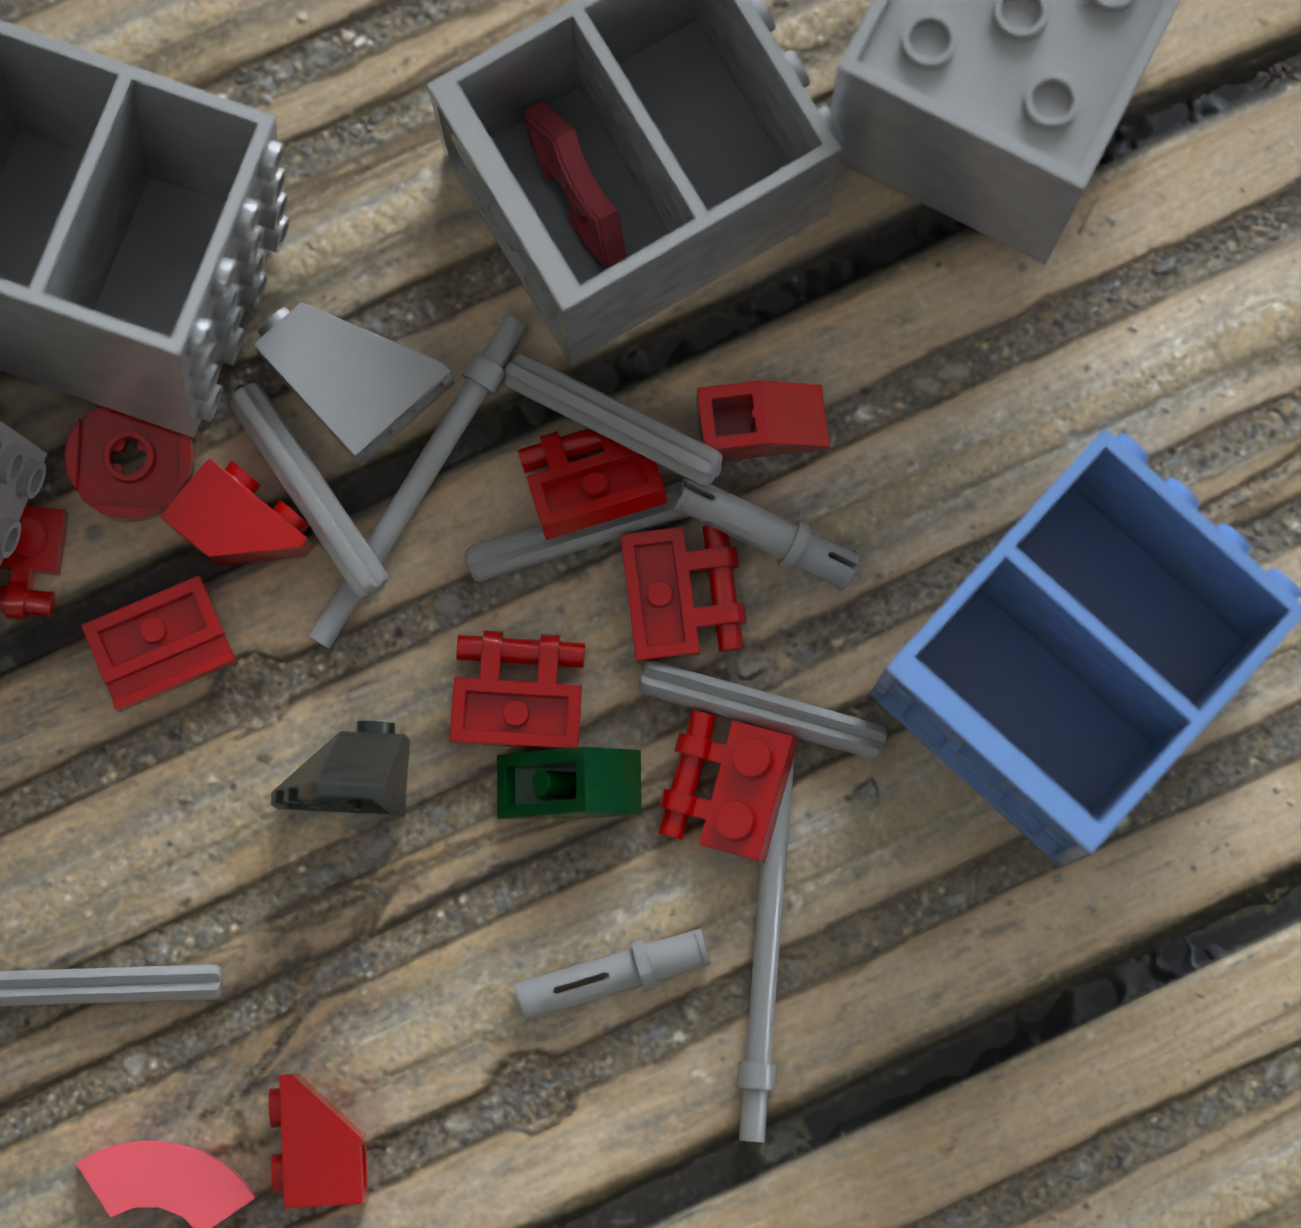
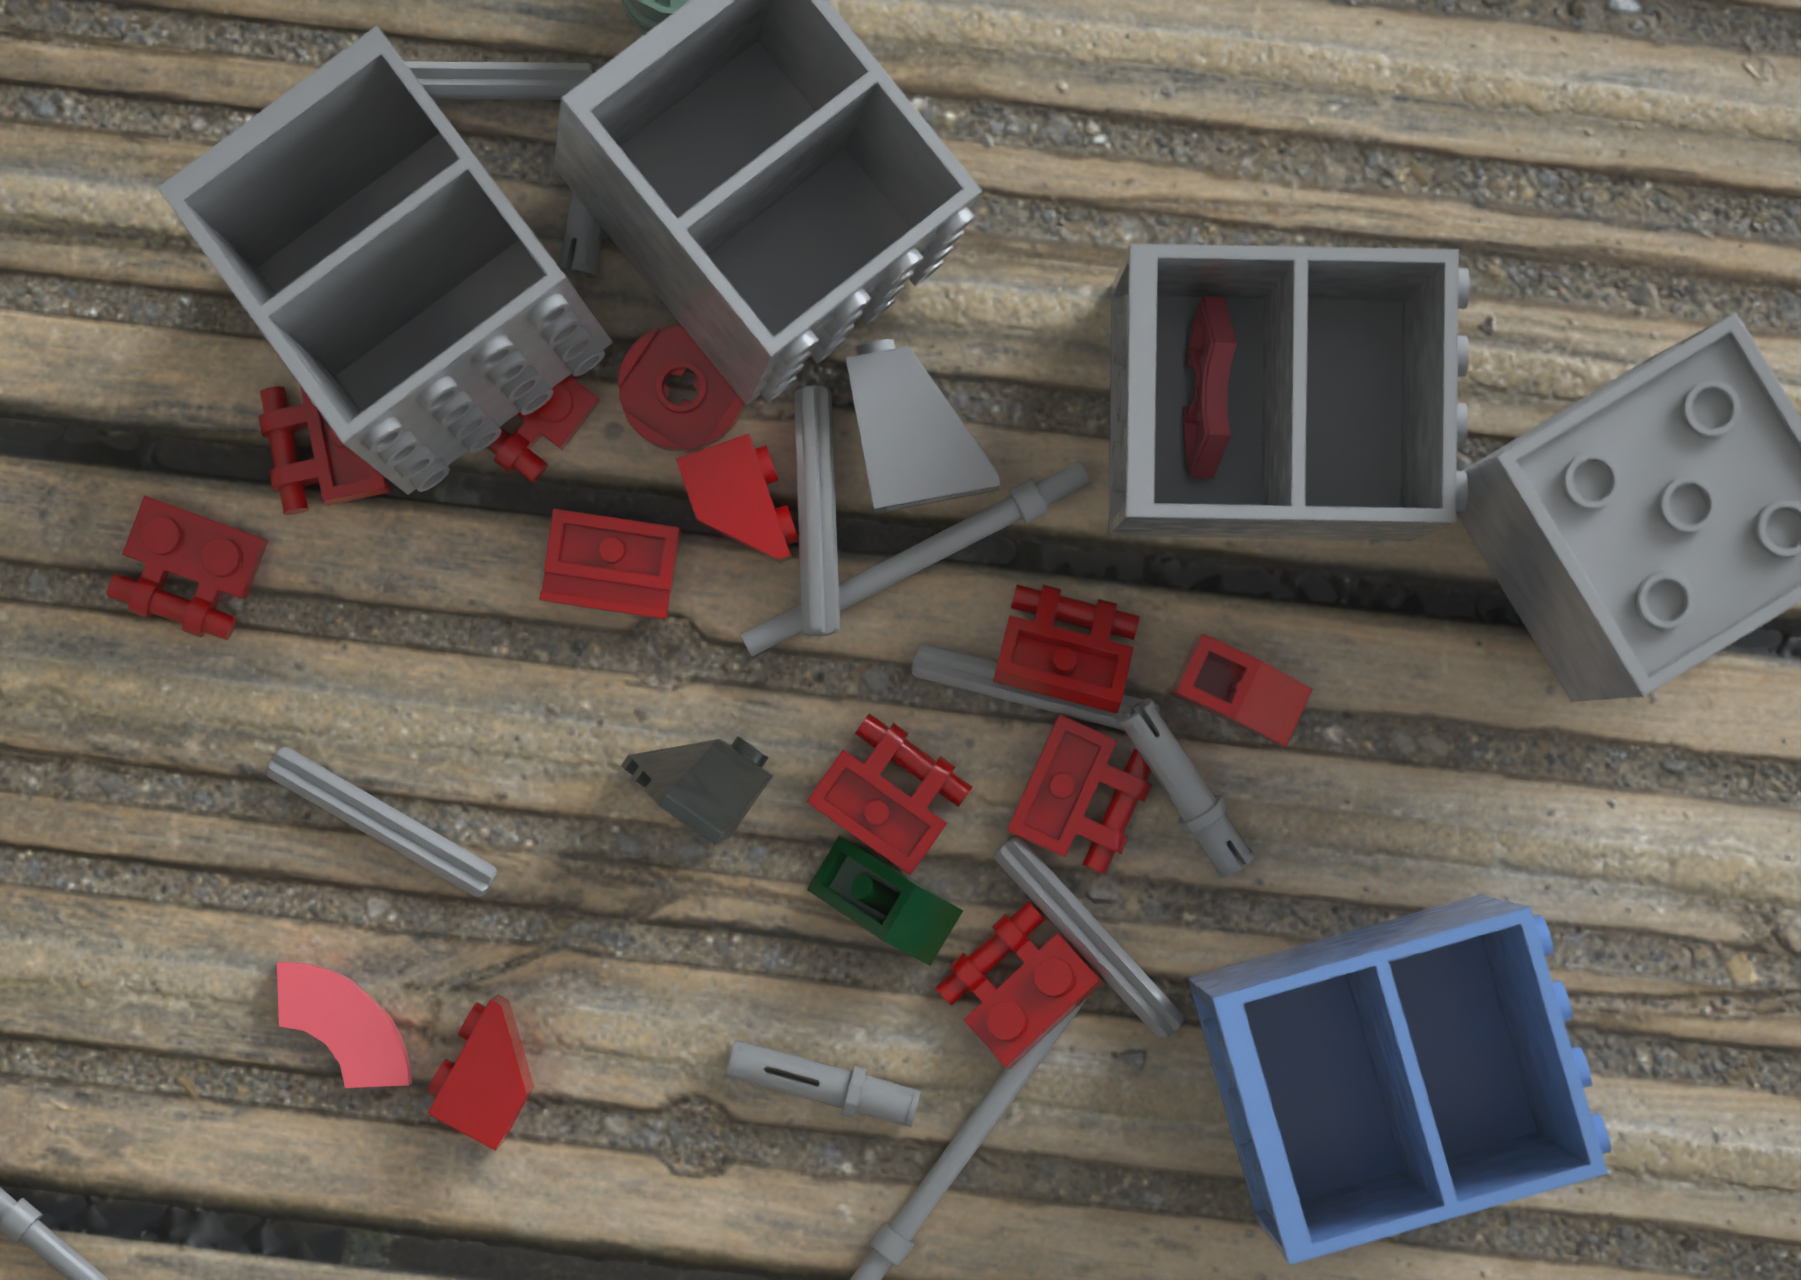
camera: 30 degrees right, 5 degrees up
light grey axle [504,354,723,486] -> none

